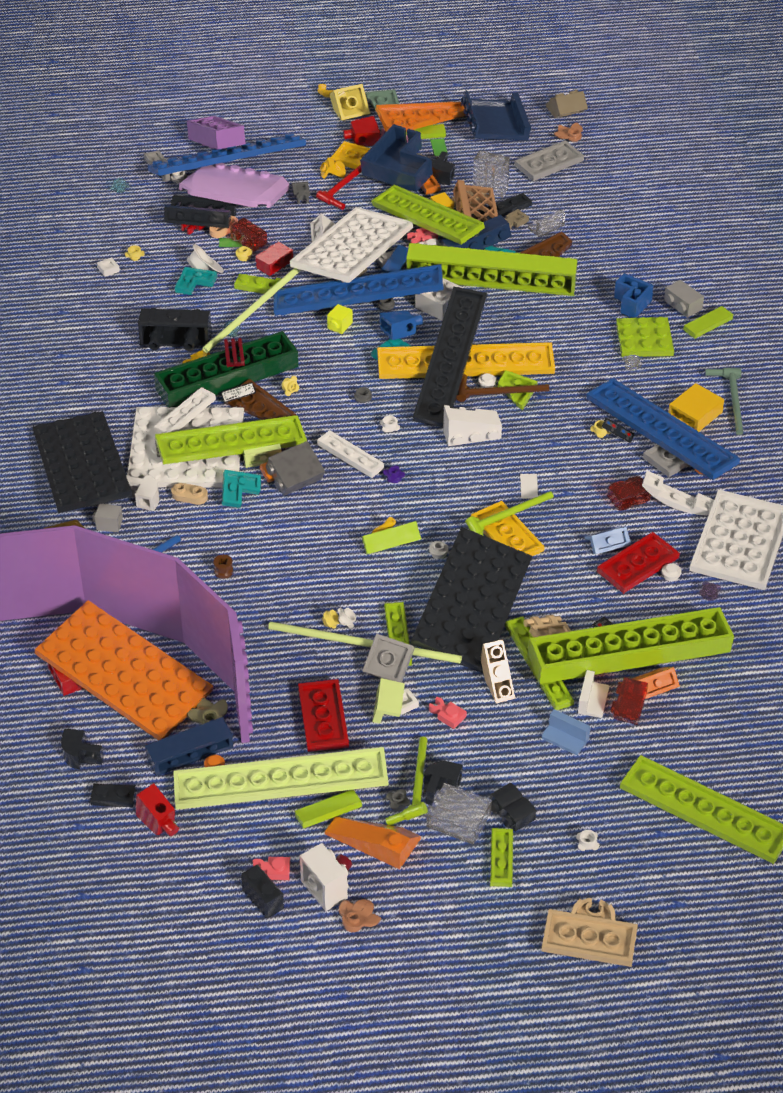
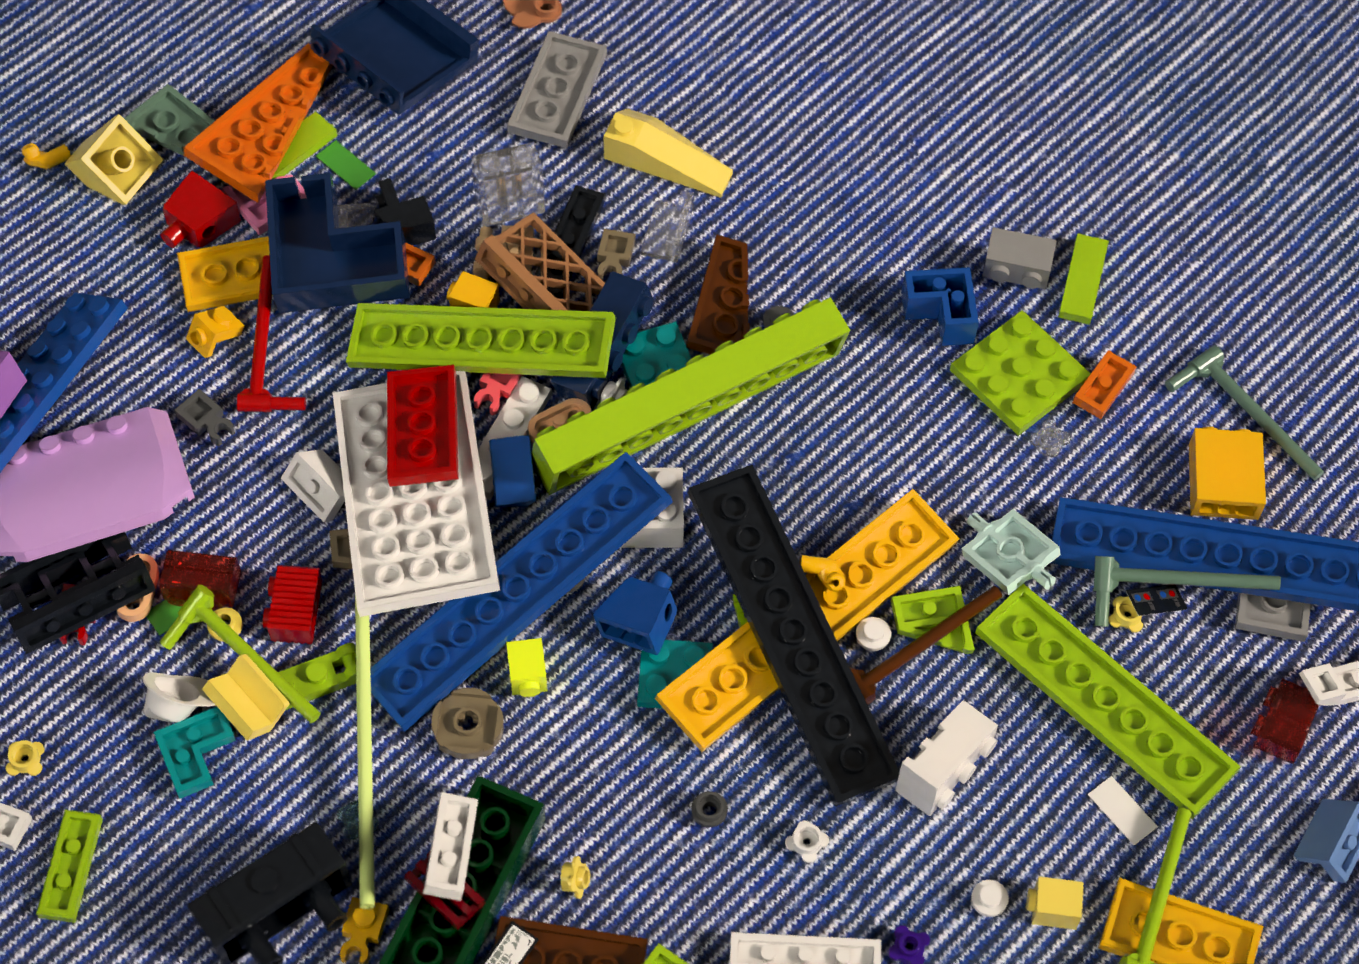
camera: 40 degrees left, 15 degrees up
none -> lime tile [36,810,103,923]
none -> lime bar [160,585,321,723]
none -> light yellow panel [202,654,289,741]
none -> red plate [387,365,459,487]
none -> white plate [423,792,478,901]
none -> dark tan plate [431,688,504,759]
none -> light yellow wedge [604,108,733,198]
none -> yellow arm [799,555,846,592]
none -> light aqua plate [961,509,1061,595]
none -> white plate [971,880,1009,917]
none -> lime plate [975,584,1241,820]
none -> light yellow brick [1026,877,1084,930]
none -> orange plate [1072,350,1137,419]
none -> sand green bar [1093,556,1281,627]

